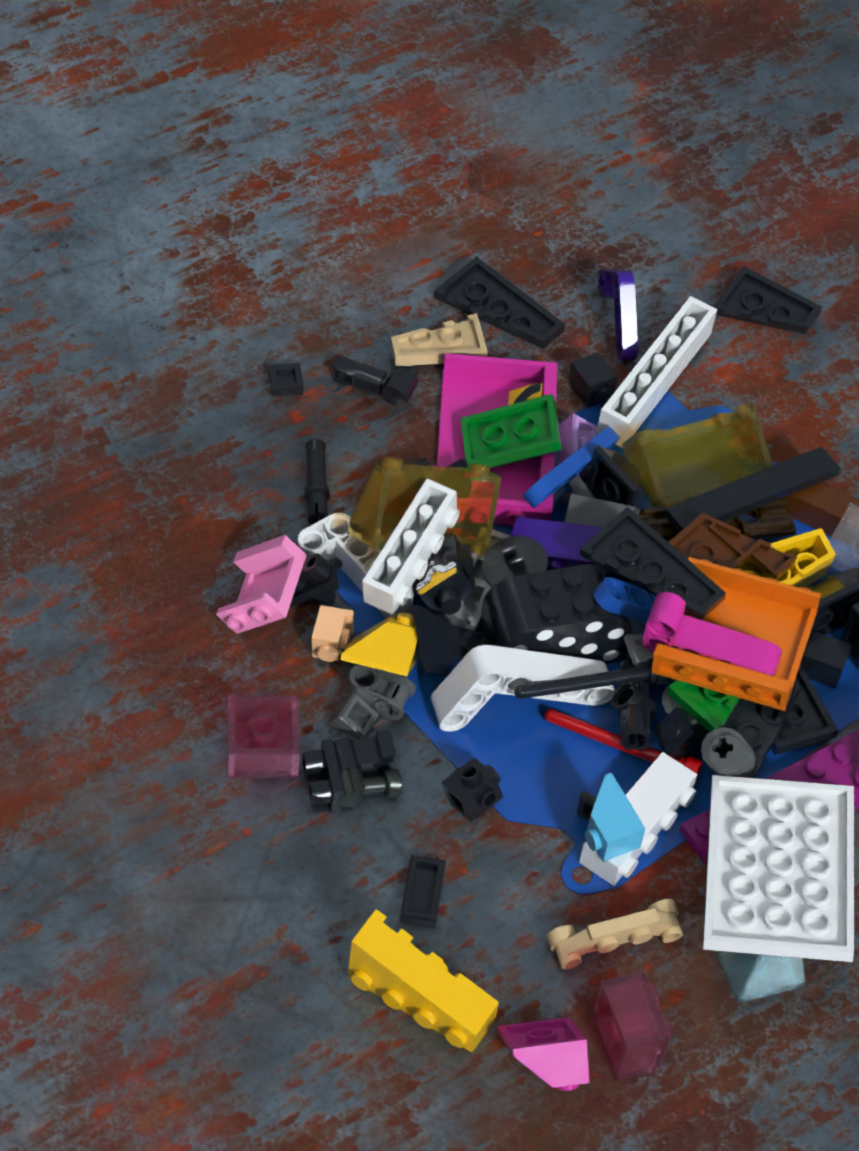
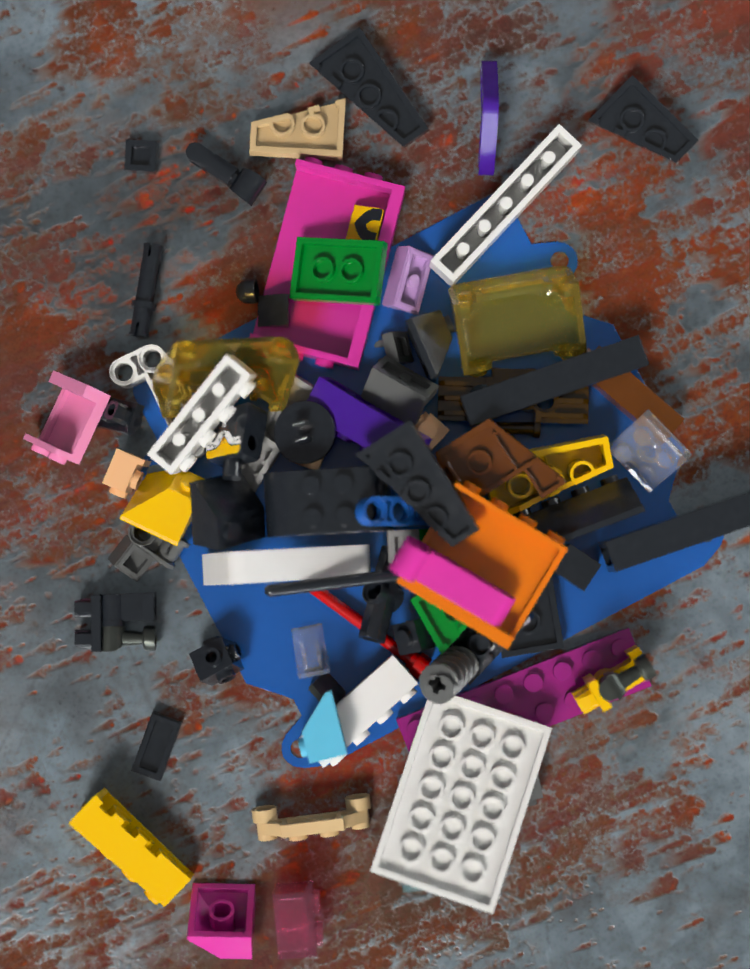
camera: 20 degrees right, 35 degrees up
clear pink brick [227,696,300,778] -> none
blue beam [522,426,620,509] -> none
black brick [569,352,617,408] -> none
none -> clear slope [291,623,331,679]

